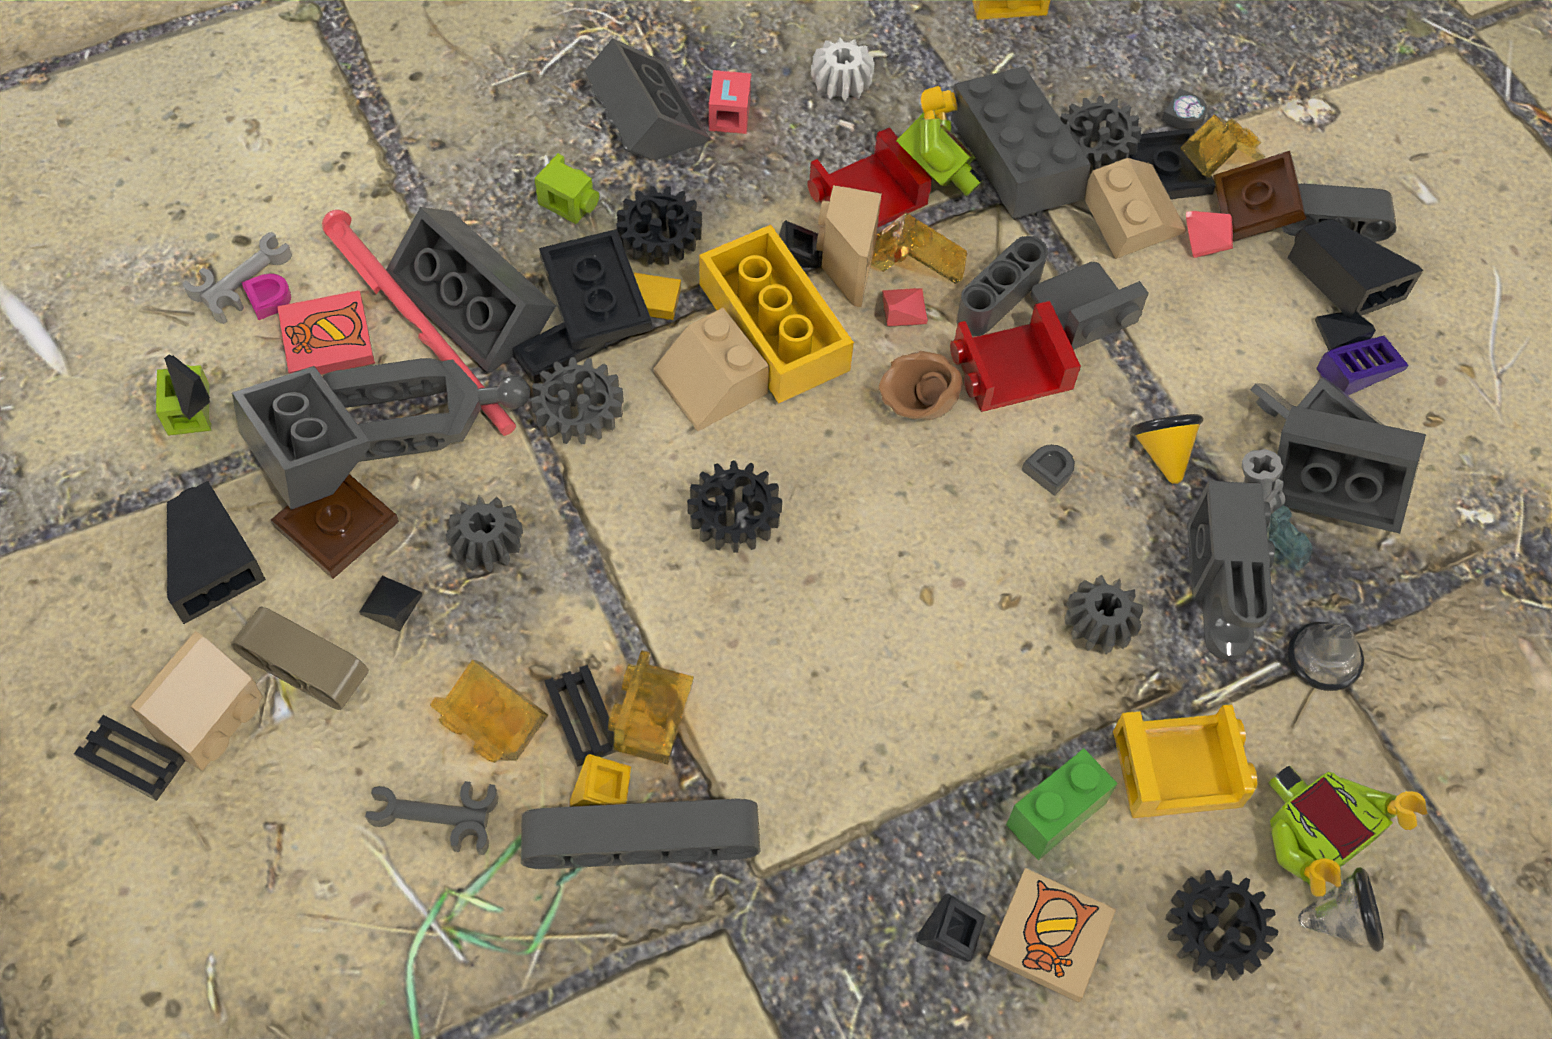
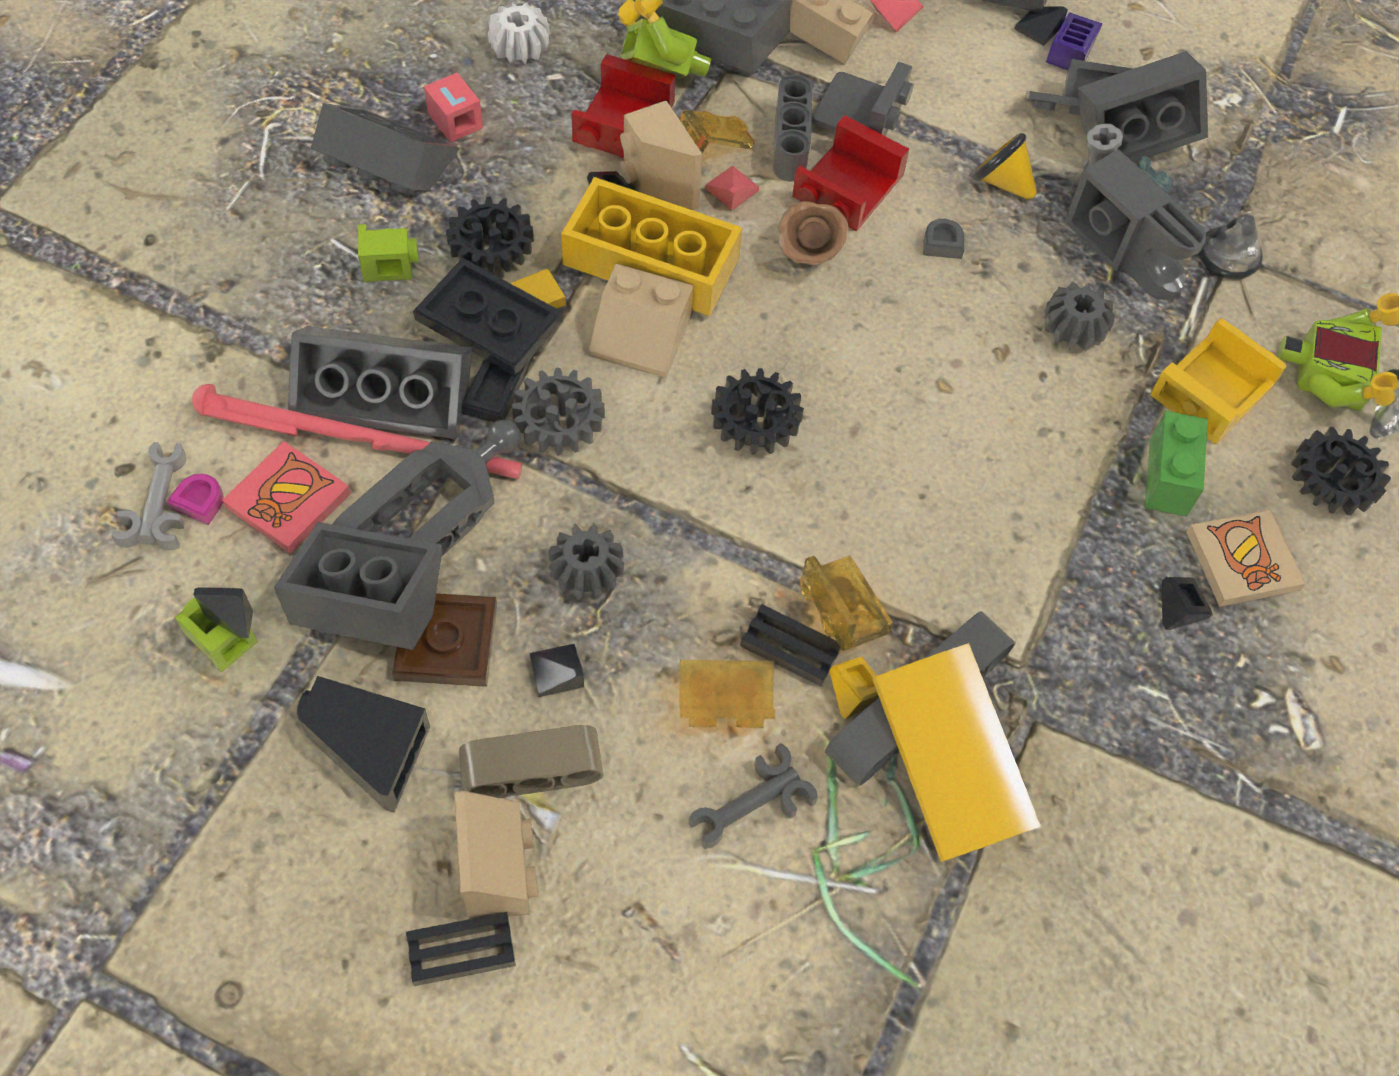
camera: 40 degrees left, 0 degrees up
none -> yellow slope [872,643,1040,862]

